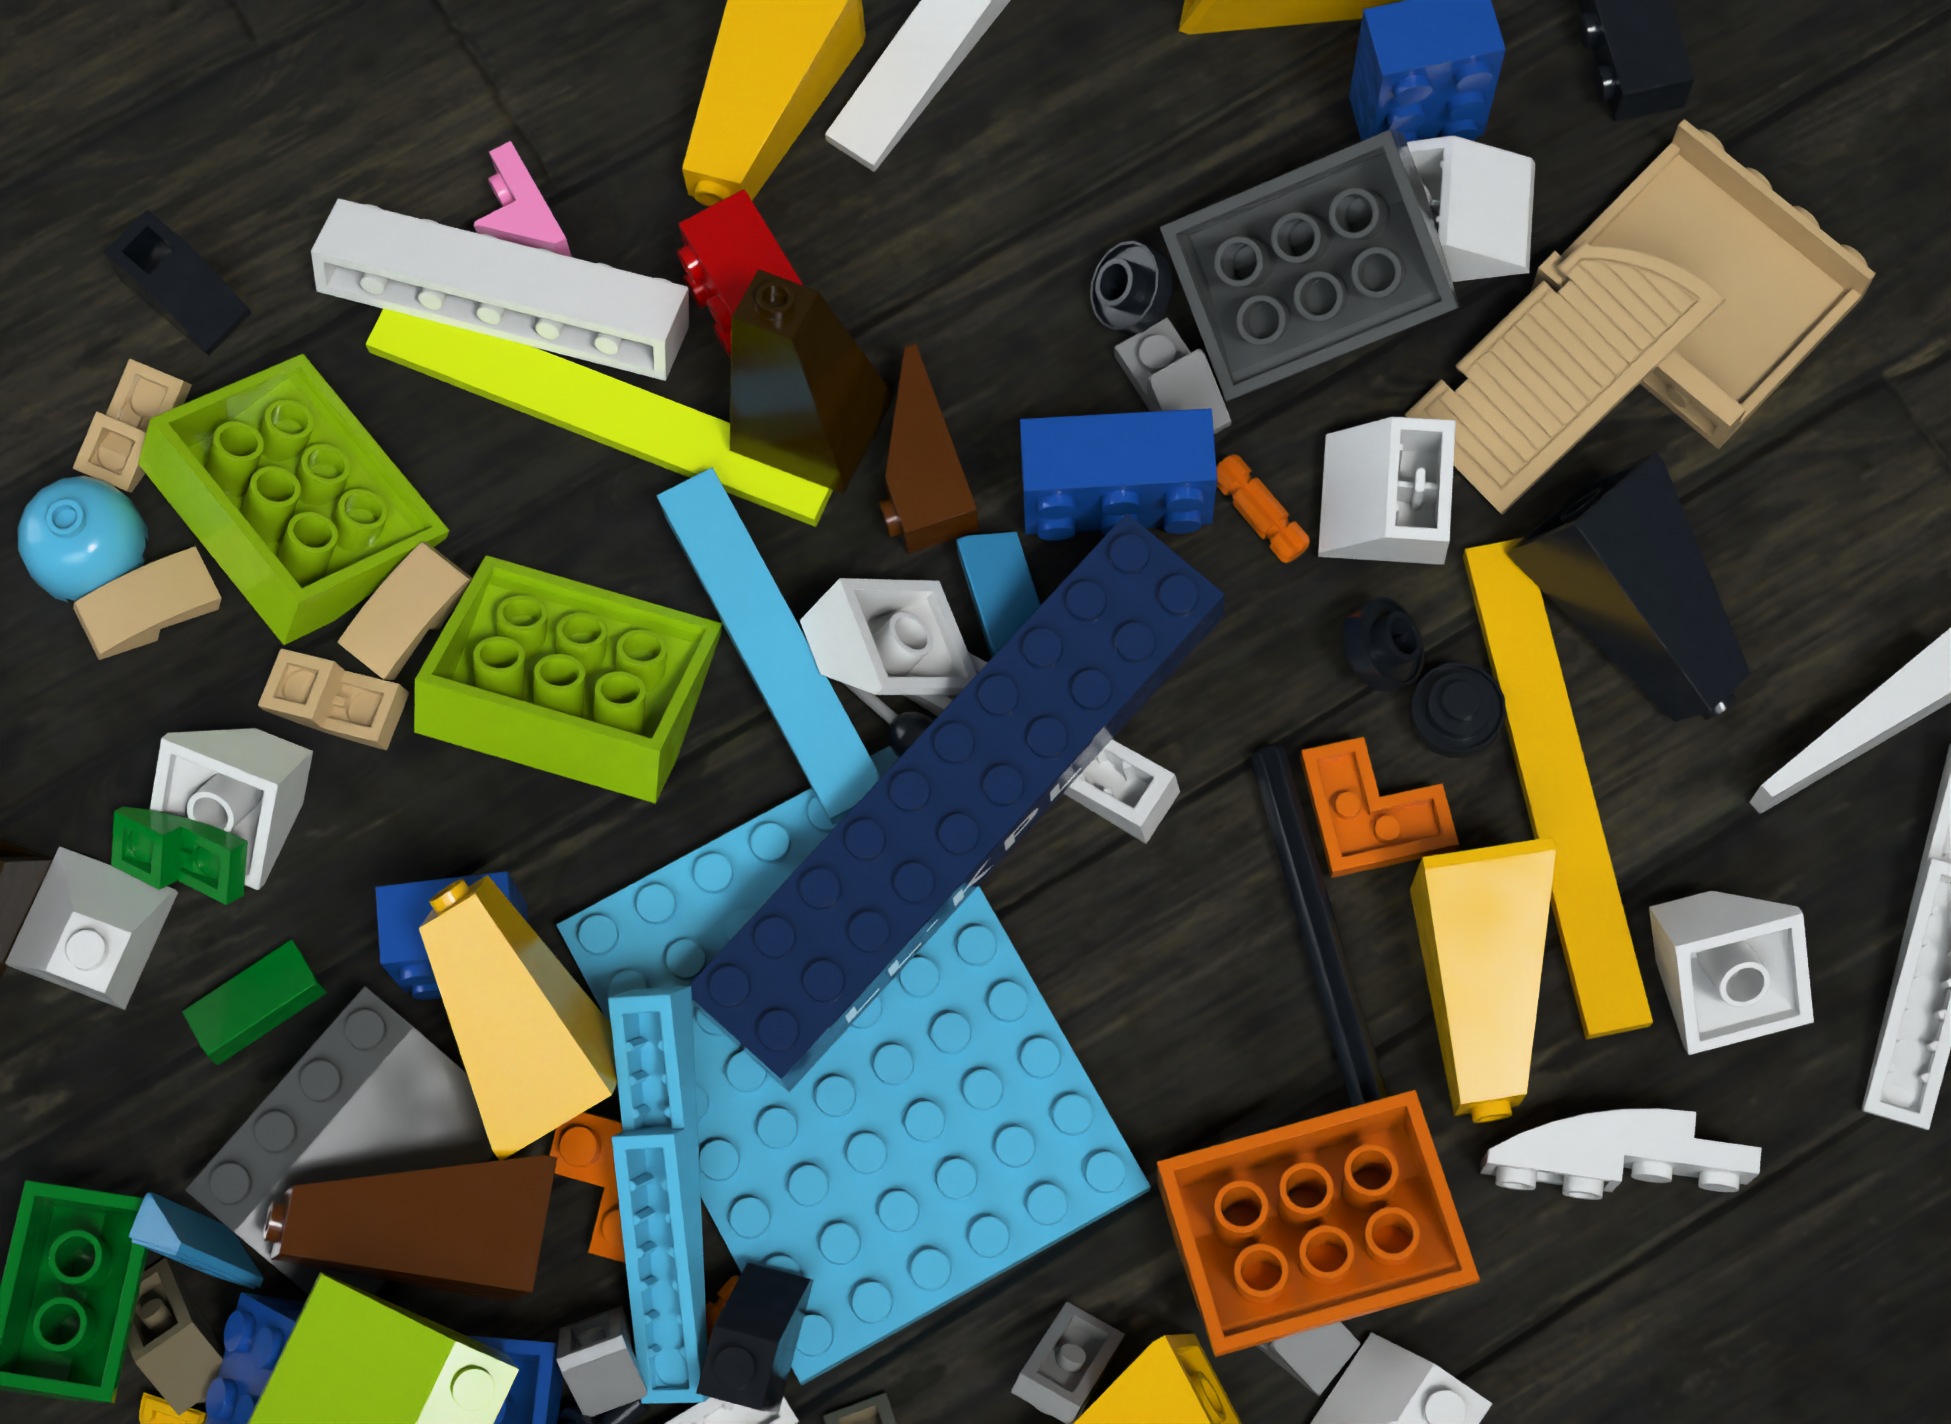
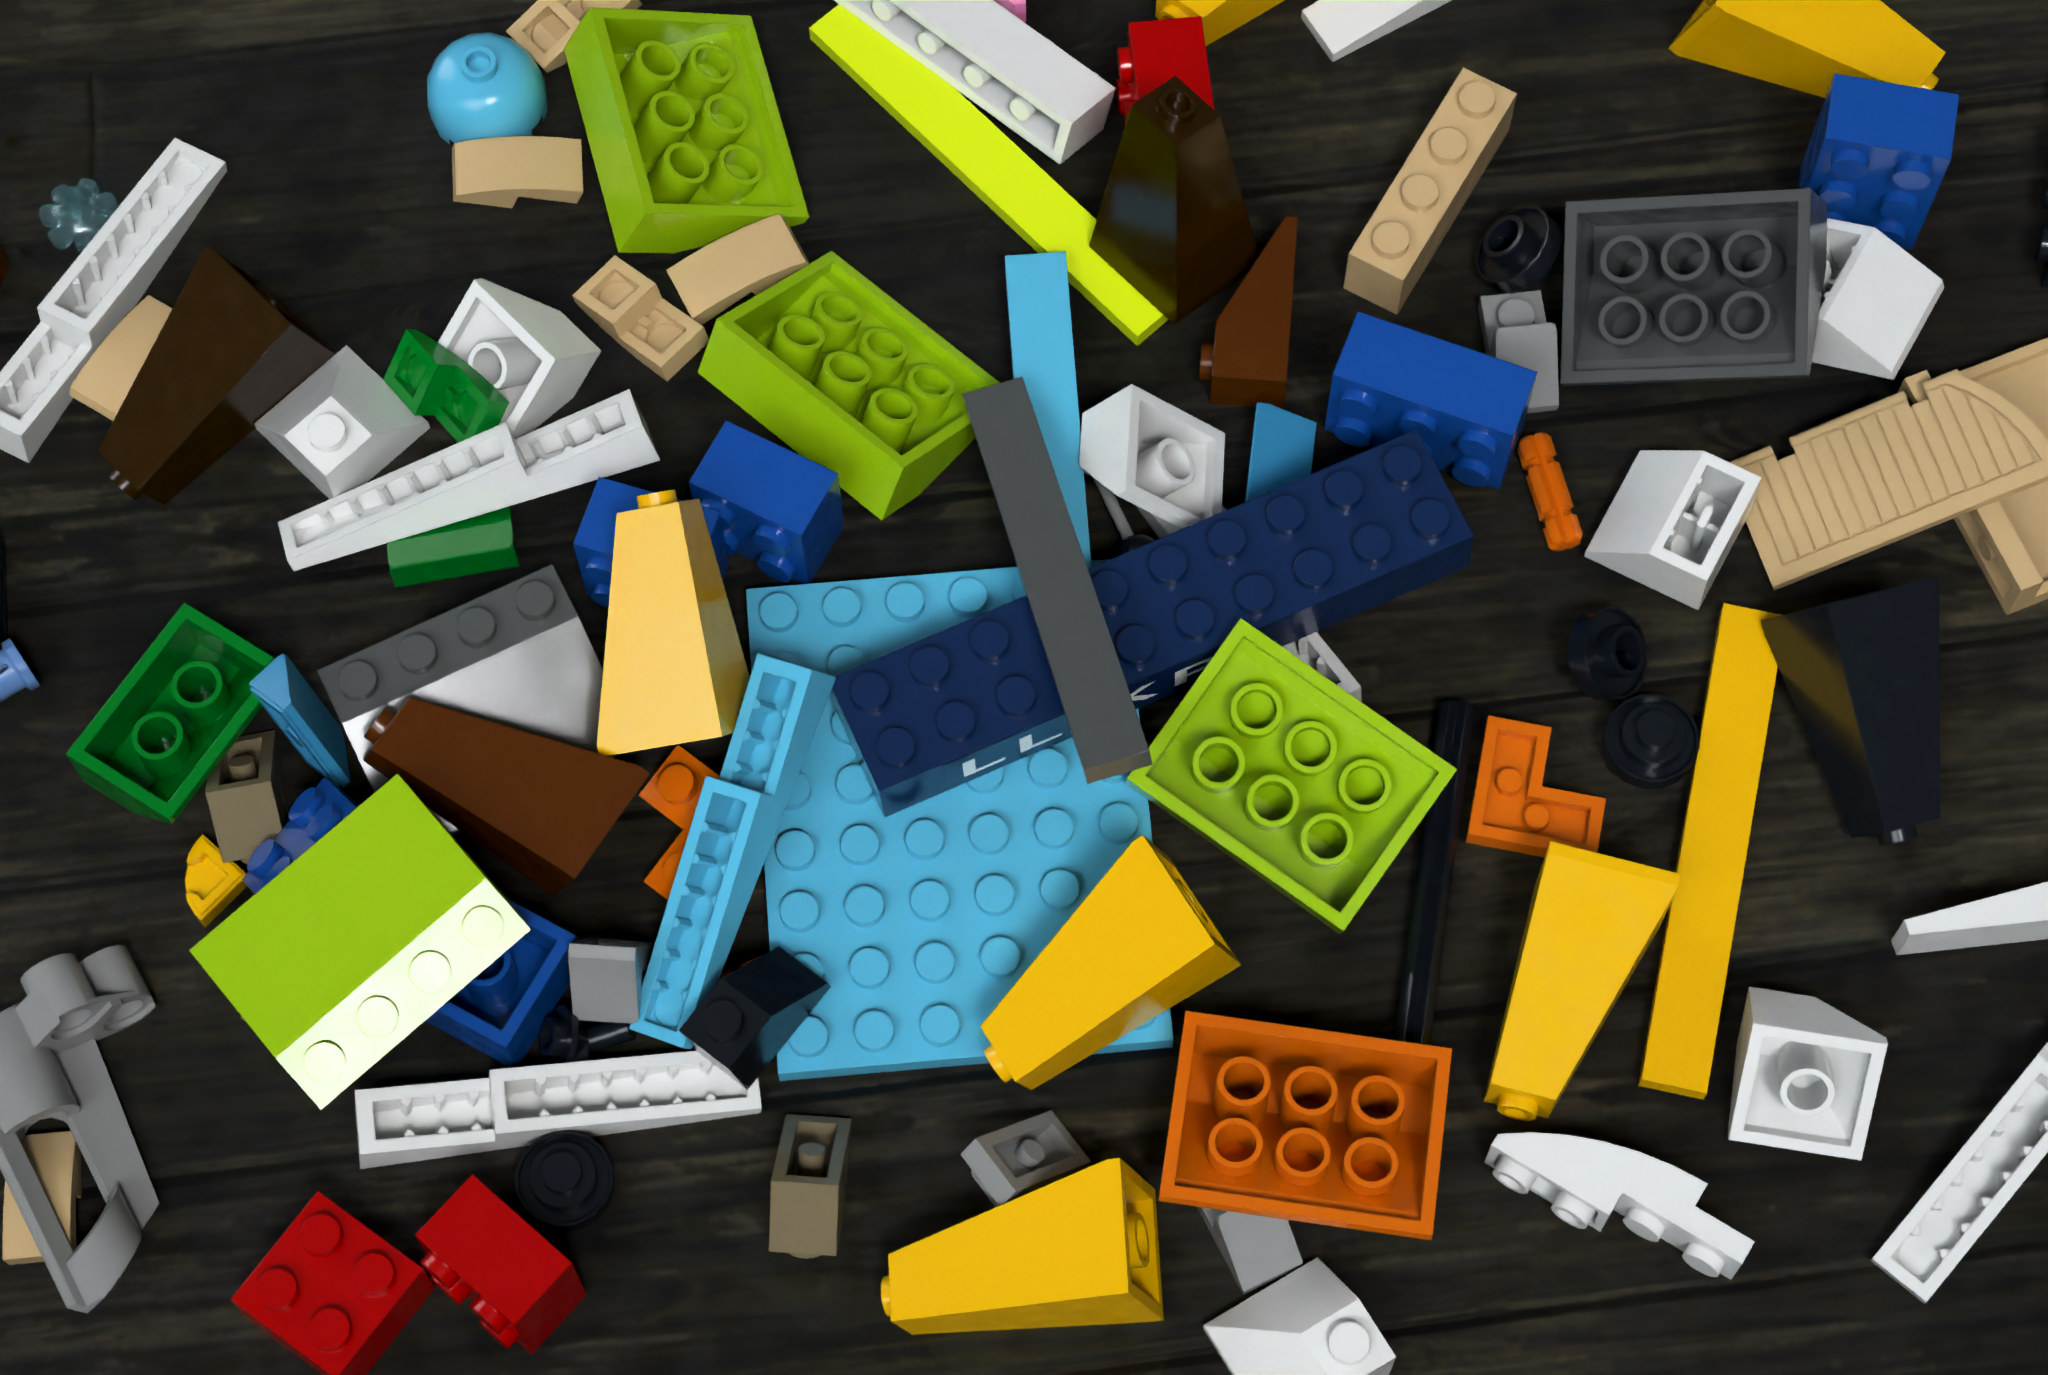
camera: 20 degrees right, 5 degrees down
none -> white slope [278,389,660,571]
none -> blue brick [689,421,844,584]
none -> dark grey tile [962,377,1153,784]
none -> yellow slope [980,835,1241,1090]
none -> lime slope [1127,618,1457,934]
none -> tan brick [1343,67,1517,315]

